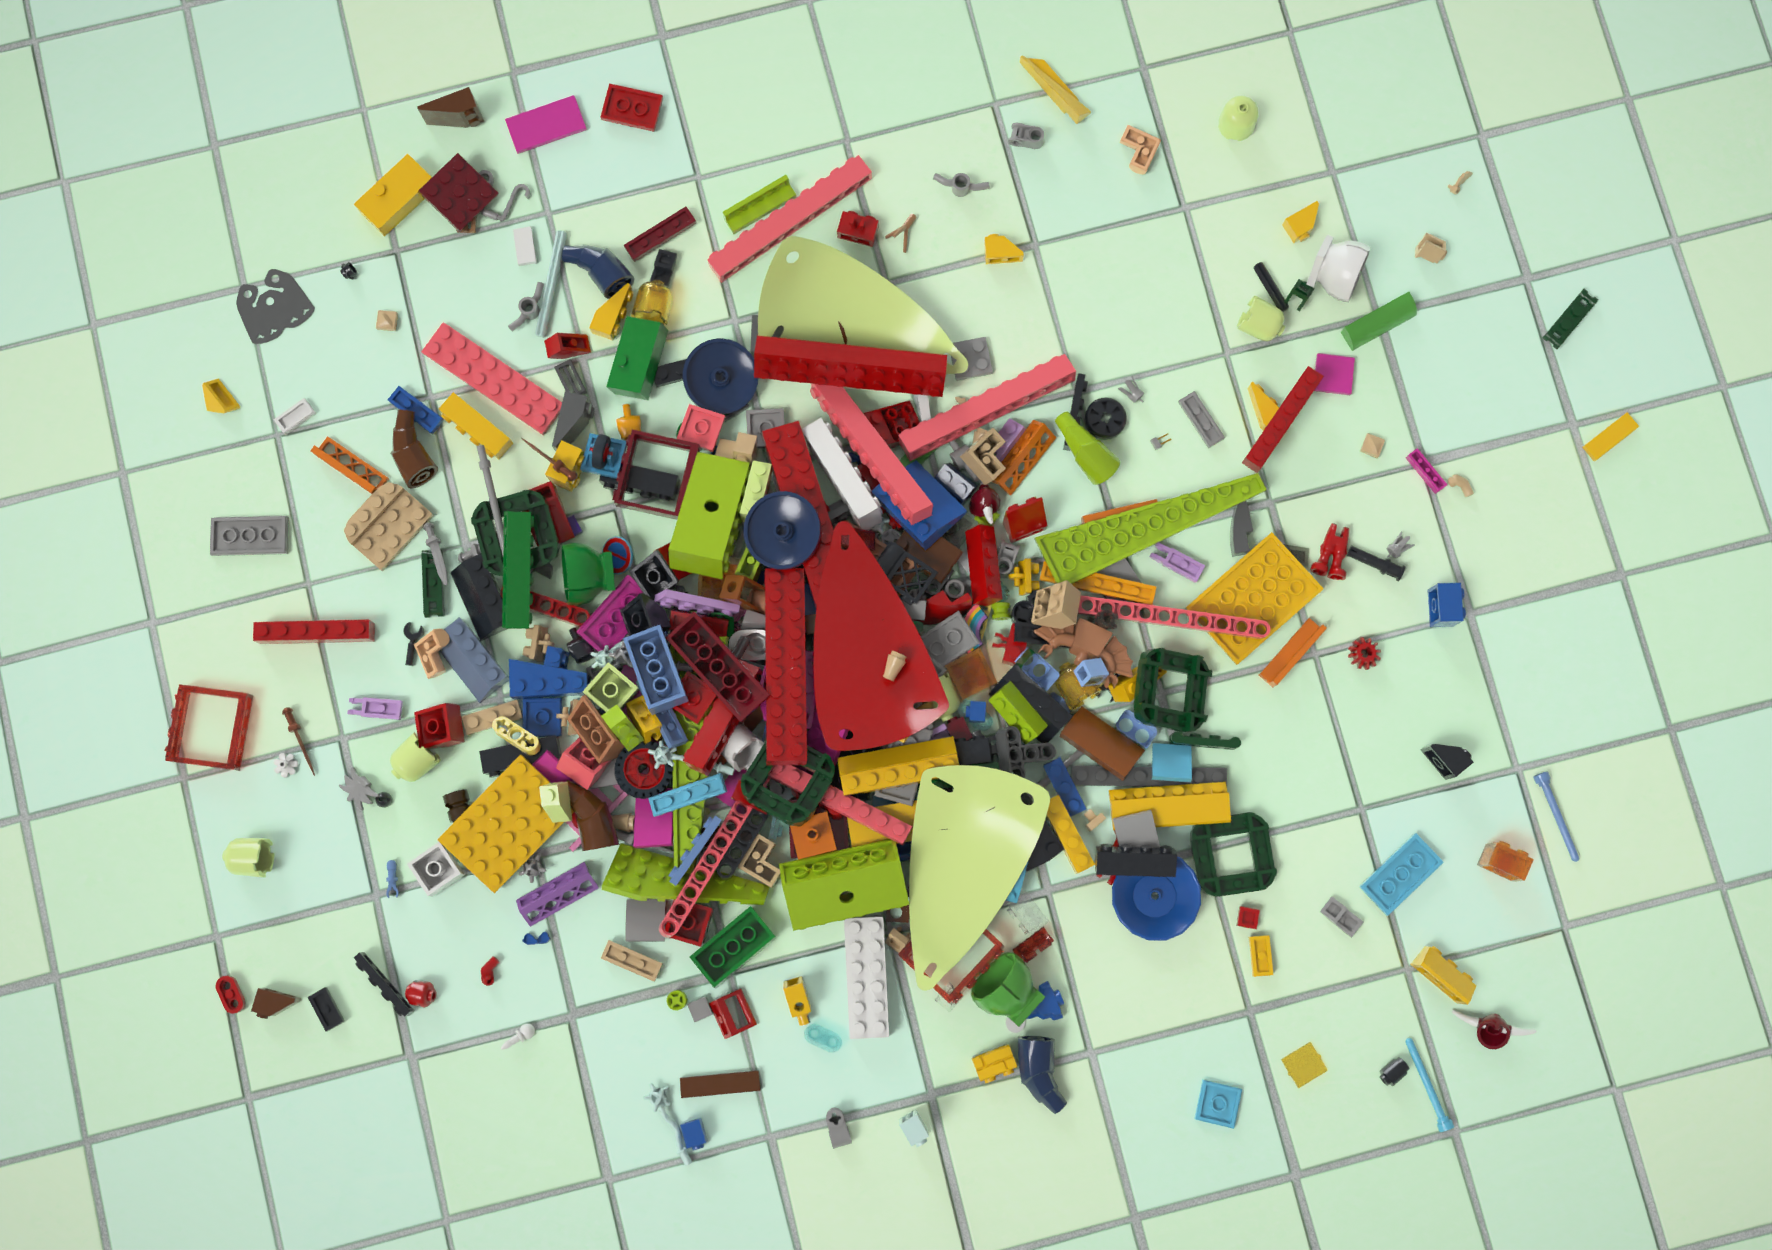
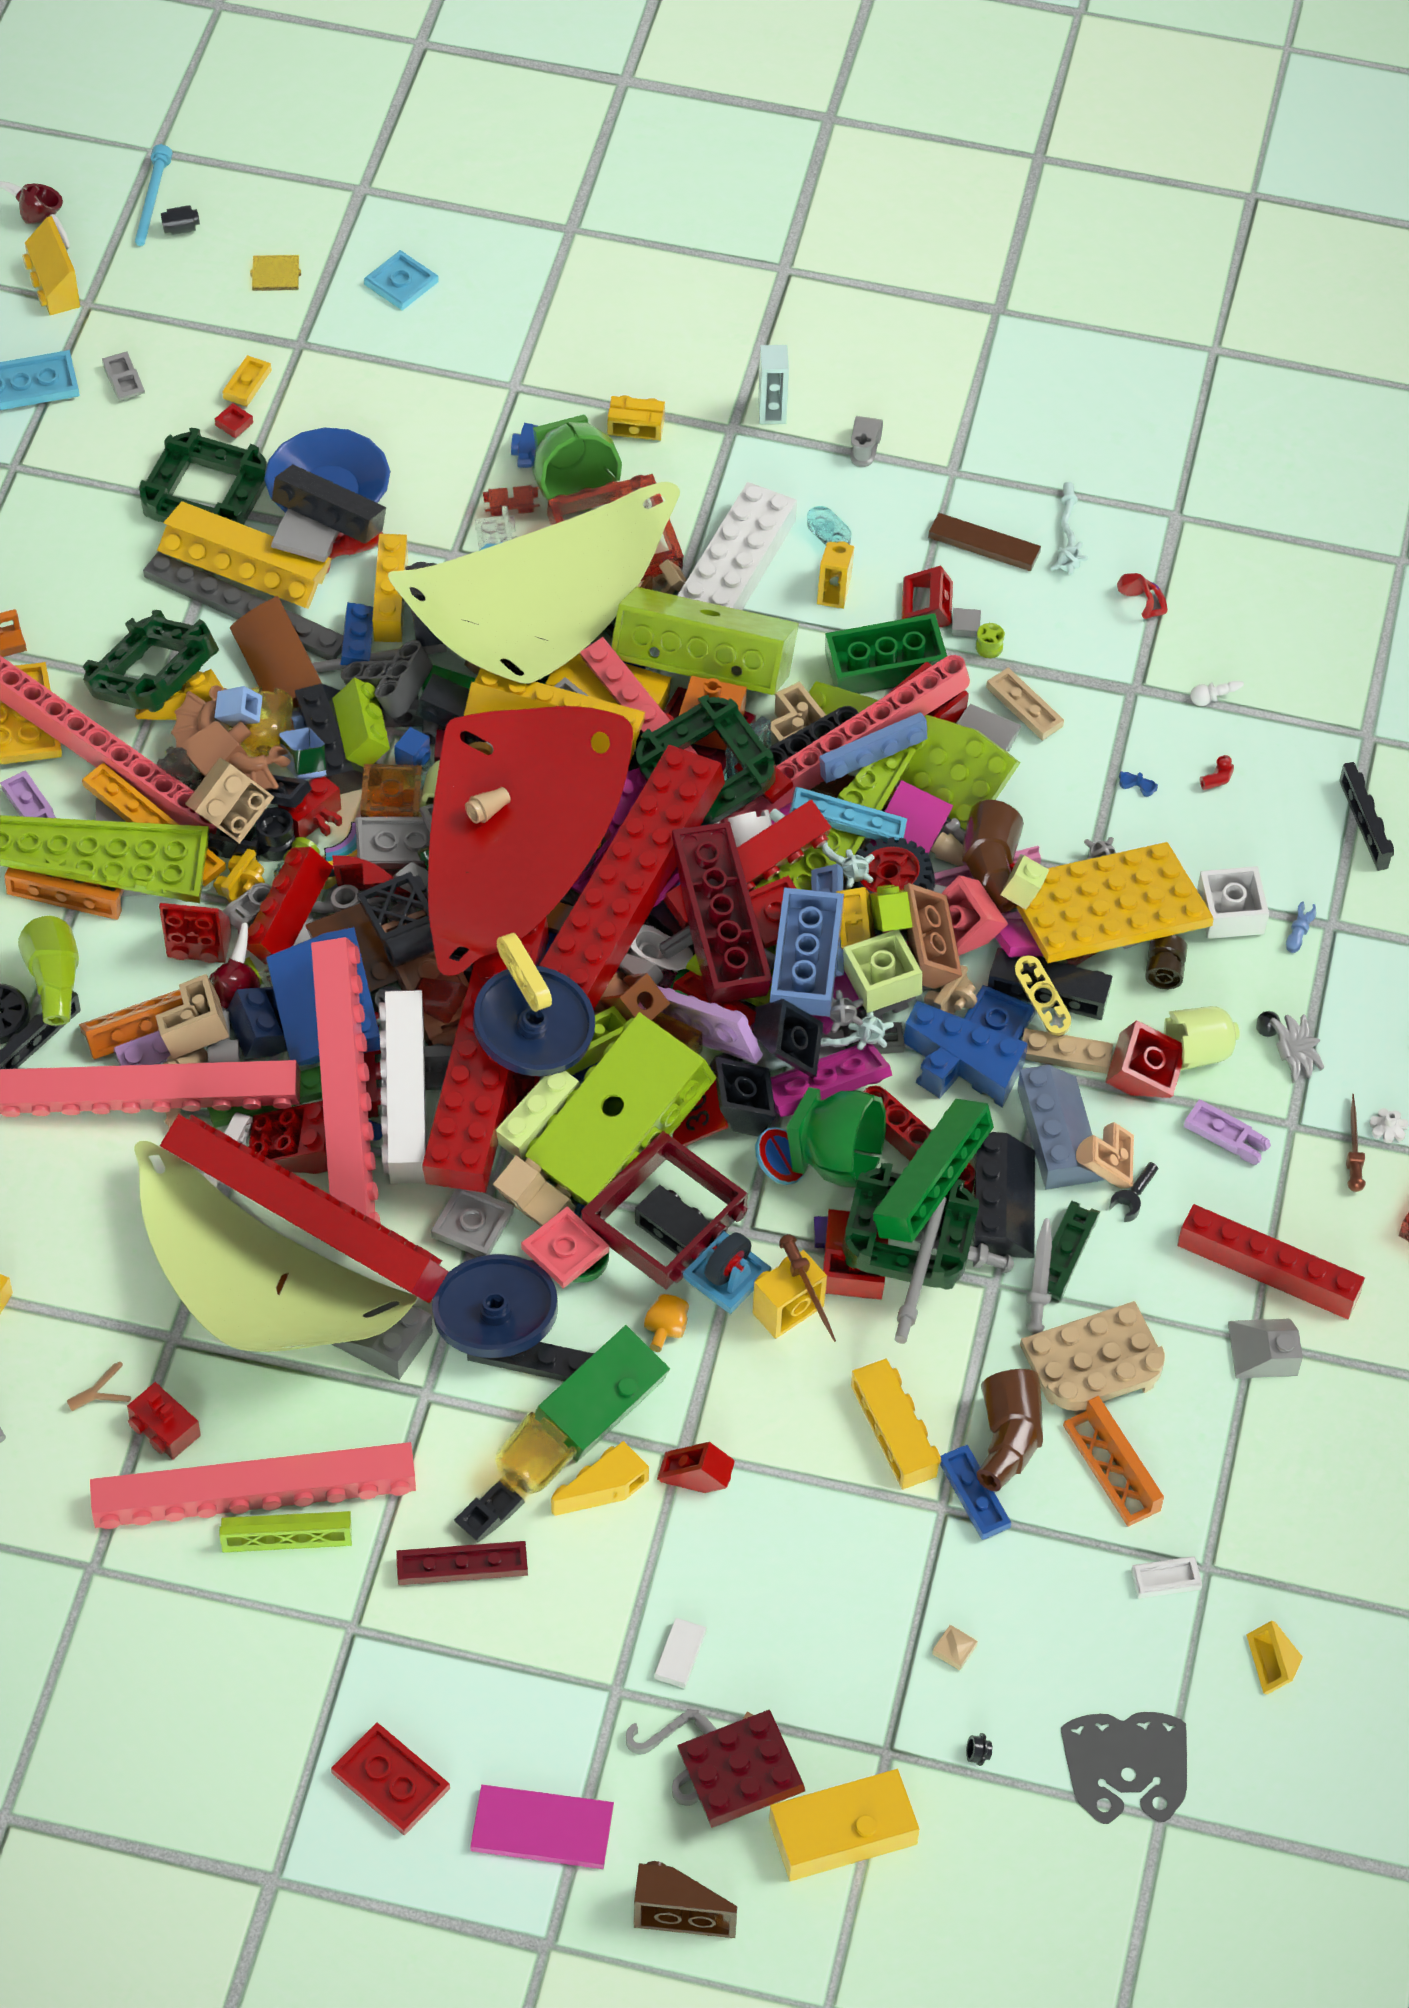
camera: 155 degrees left, 25 degrees down
light grey tile [210,516,289,556] -> none
red head [405,980,437,1008] -> none
coral plate [421,322,562,436] -> none
light grey piece [508,282,544,332] -> none
medium lavender fence [516,862,599,927] -> none
tan hips [522,625,555,662] -> none
light aqua axle [535,230,567,338] -> none
dark grey slope [552,392,595,451] -> none
dark grey tile [554,359,587,395] -> none
dark blue piece [562,245,635,299] -> none
black piece [566,627,594,664] -> none
blue brick [680,1118,708,1151] -> none
light grey plate [951,337,993,381] -> none
dark blue piece [1017,1036,1067,1114] -> none
tan tile [1083,809,1107,832] -> none
light blue piece [1114,710,1157,749] -> none
medium azure tile [1152,743,1192,782] -> none
dark green plate [1169,731,1241,750] -> none
none -> light yellow beam [497,933,552,1012]
none -> red piece [1117,573,1168,619]
none -> light grey slope [1228,1318,1303,1379]

